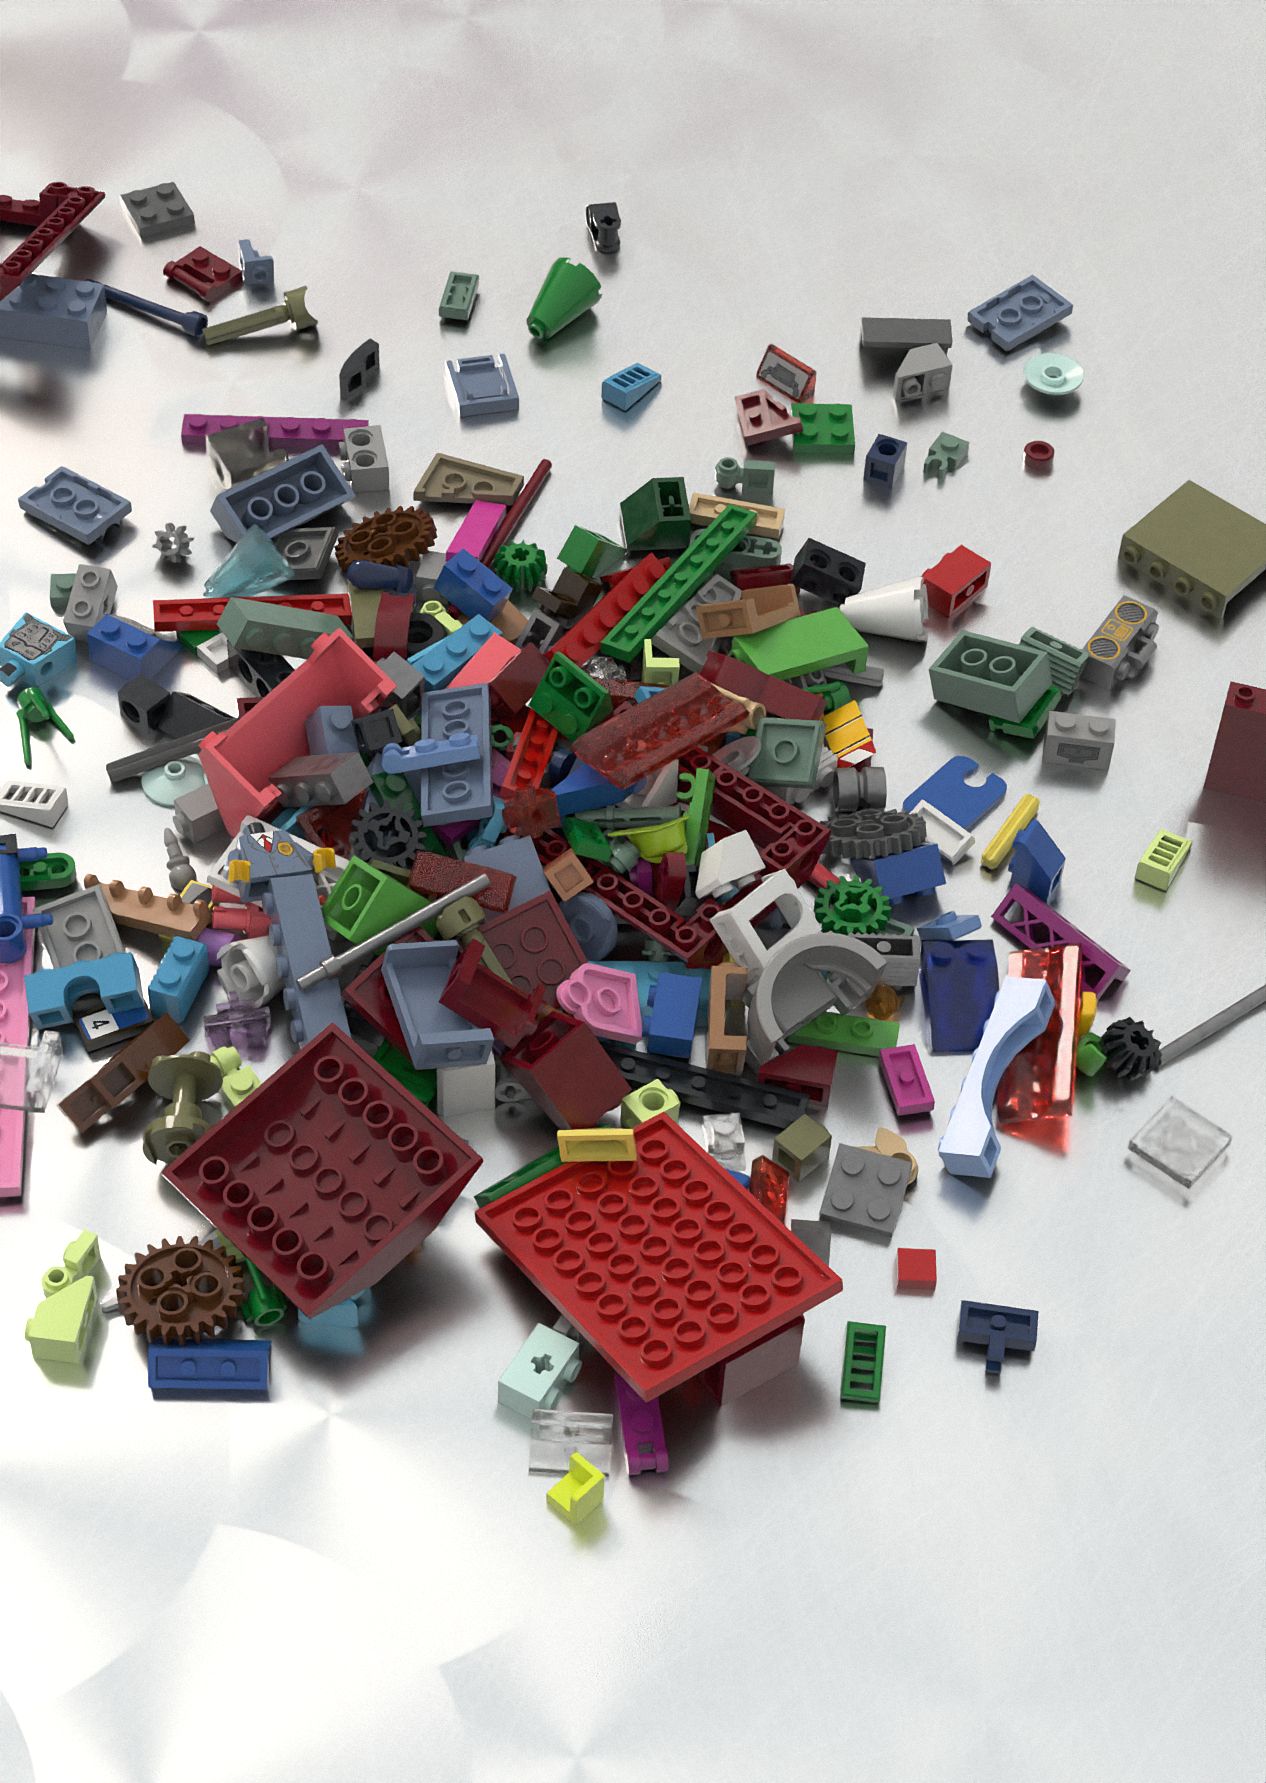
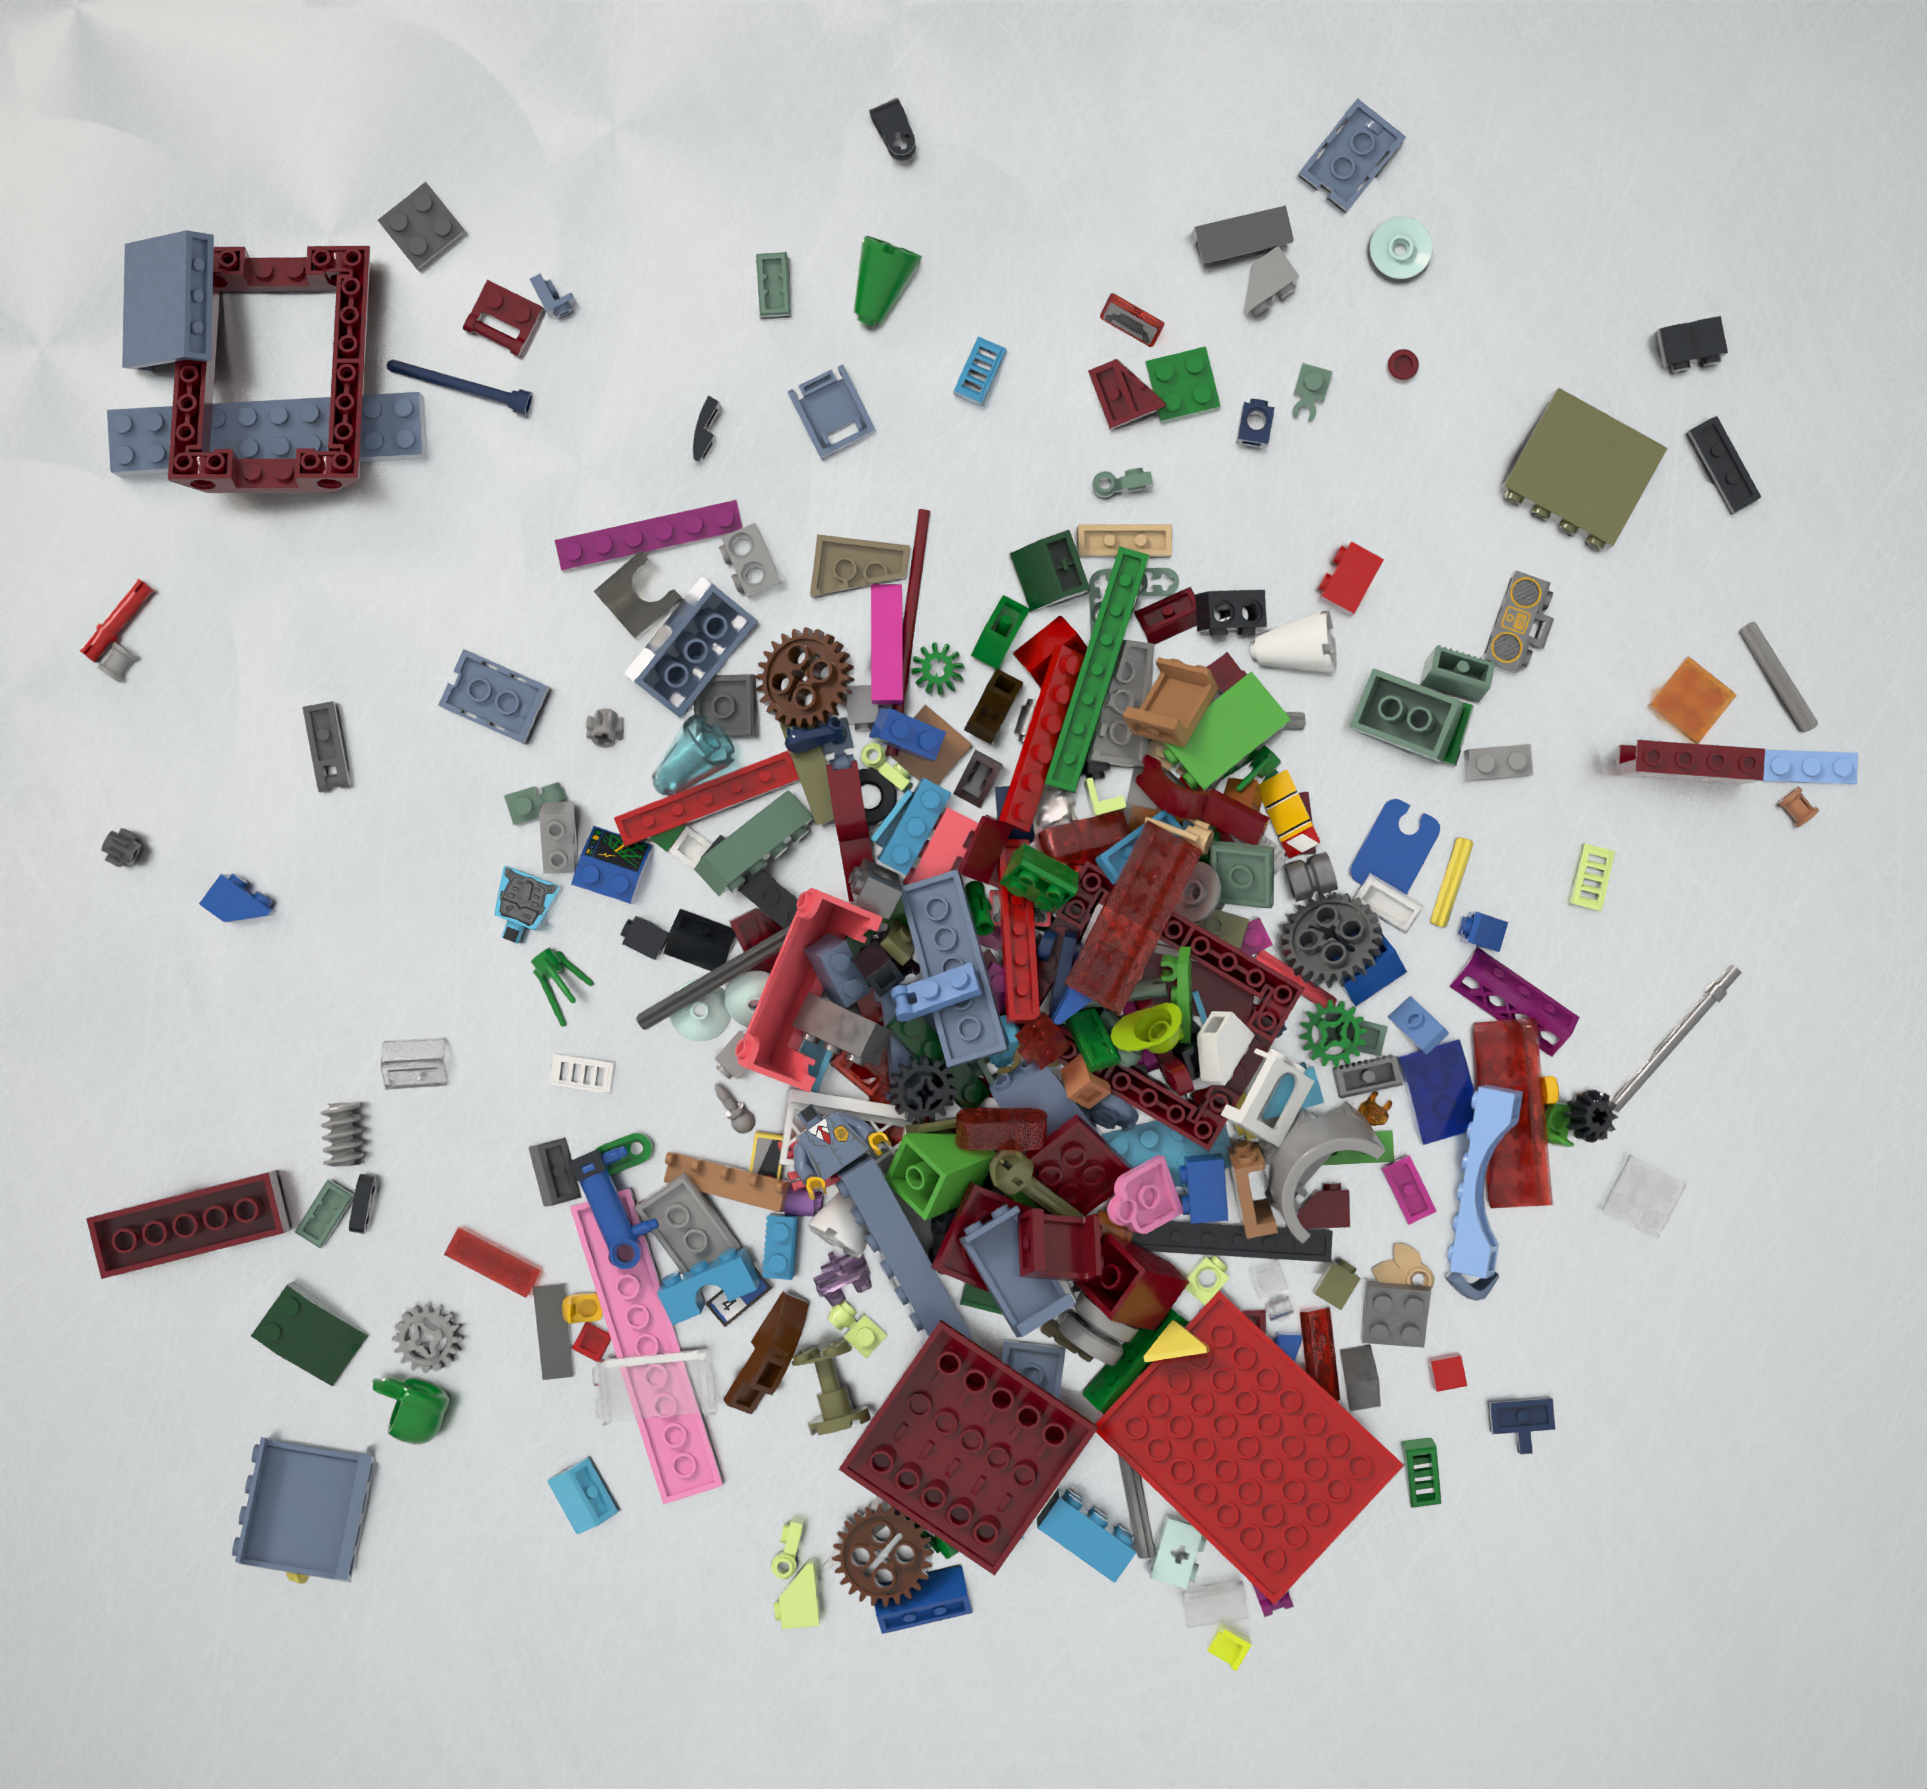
camera: 15 degrees left, 40 degrees up
olive piece [202,286,318,346] -> none
flat silver bar [296,873,491,992] -> none
none -> dark azure brick [1037,1488,1137,1583]
none -> dark tan axle [1040,1319,1094,1362]
none -> light grey wheel [1058,1291,1139,1366]
none -> light grey axle [1118,1454,1155,1559]
none -> sand blue hair [1445,1271,1499,1301]

